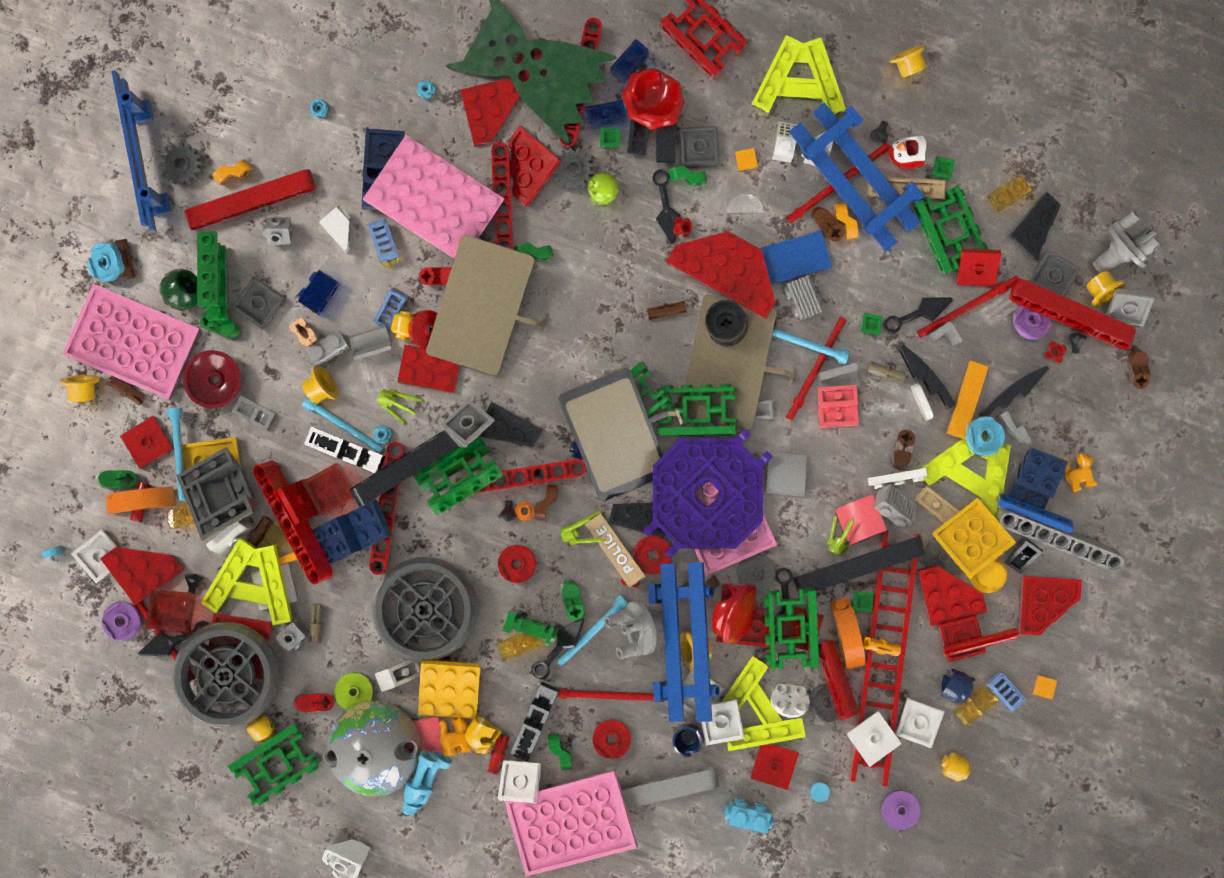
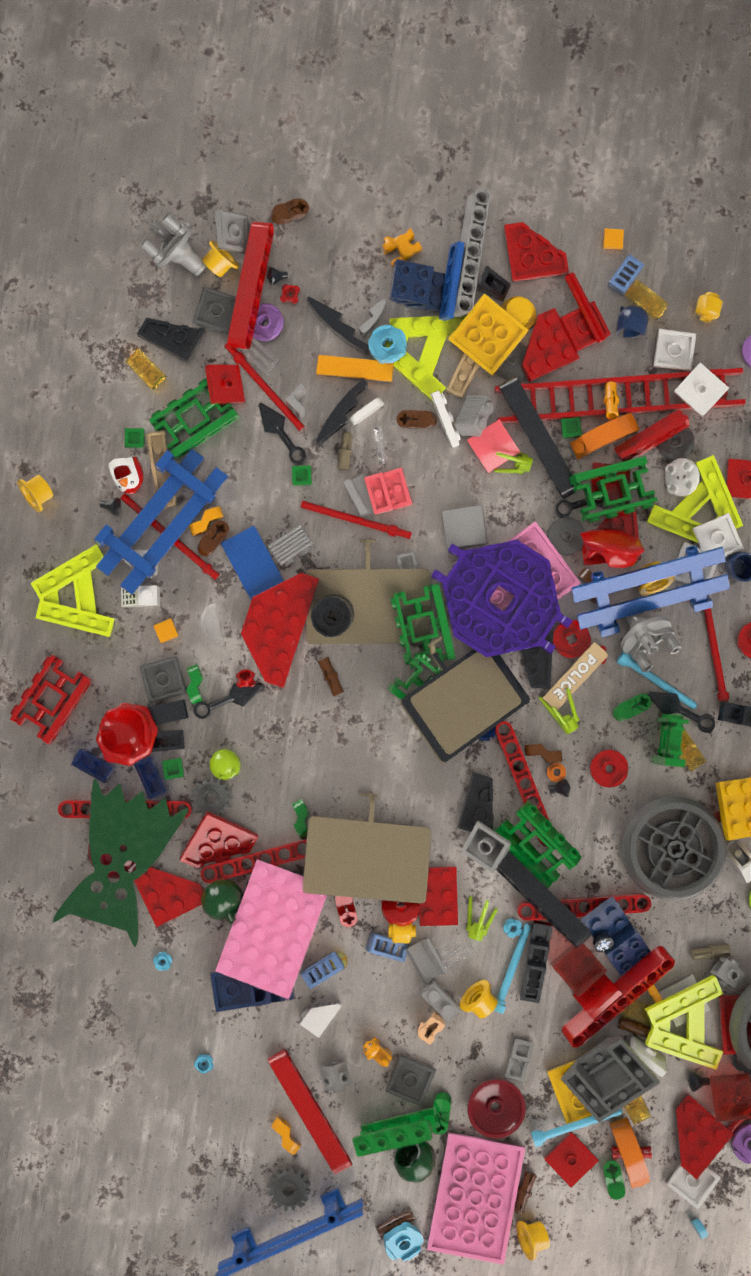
camera: 100 degrees left, 0 degrees up
clear blue brick [298,269,340,315] -> none
medium azure piece [772,328,851,365] -> none
none -> dark green piece [201,879,243,924]
none -> light orange animal [363,1037,392,1067]
none -> black tile [593,933,614,952]

